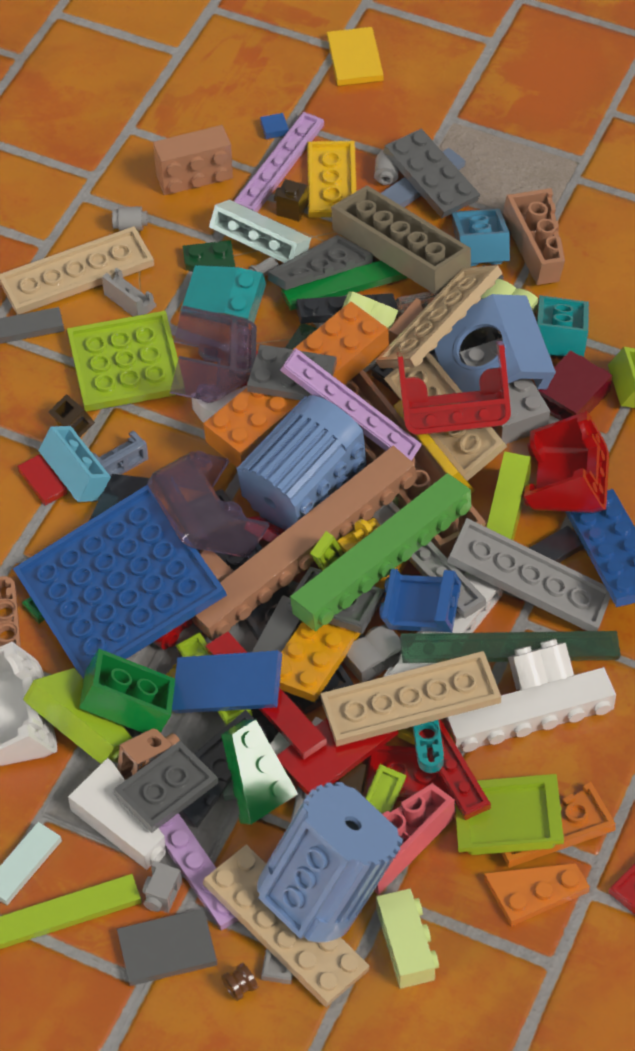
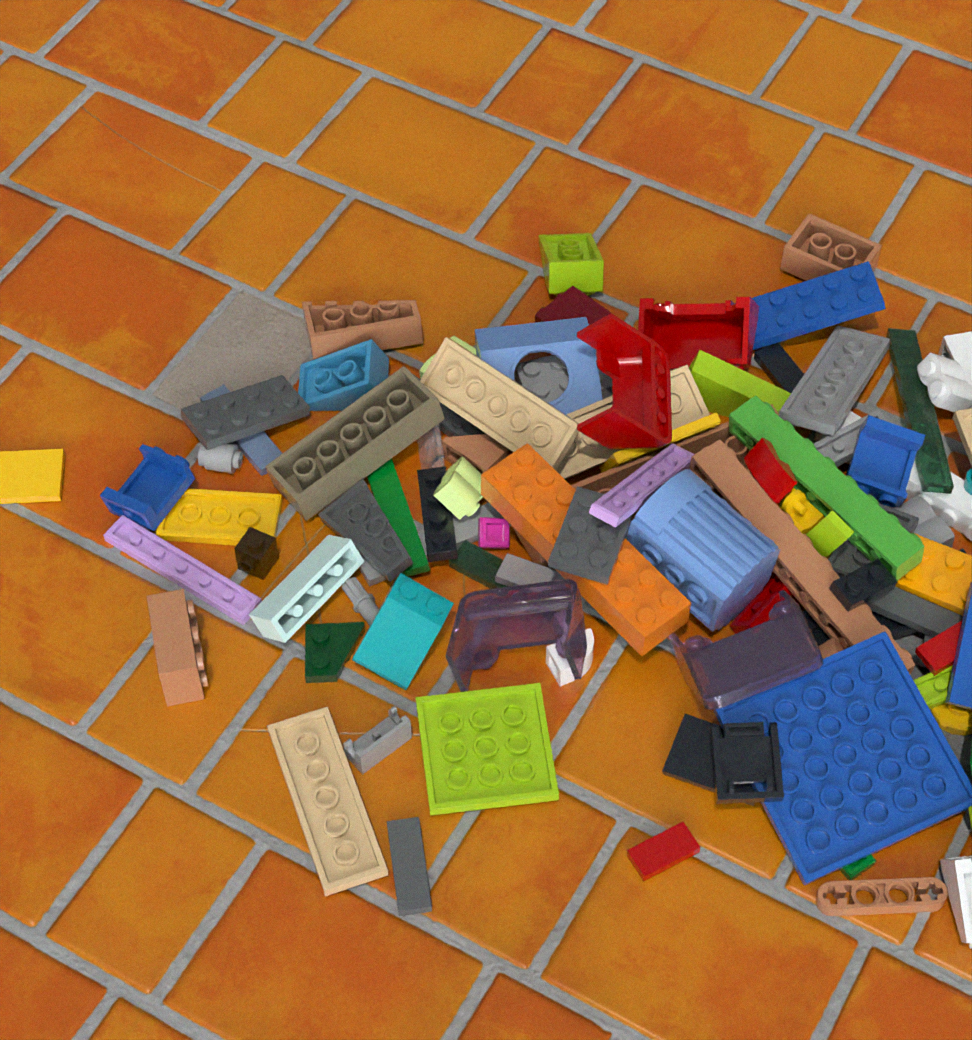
camera: 85 degrees left, 0 degrees up
medium azure brick [38,426,111,502] -> none
dark brown brick [49,394,95,437] -> none
sand blue hinge [93,431,148,476] -> none
light grey brick [112,206,148,231] -> none
blue tile [260,113,289,139] -> none
teal slope [536,295,589,357] -> none
none -> blue panel [100,444,195,531]
none -> black container [710,722,784,804]
none -> red slope [743,437,798,504]
none -> black plate [829,559,897,612]

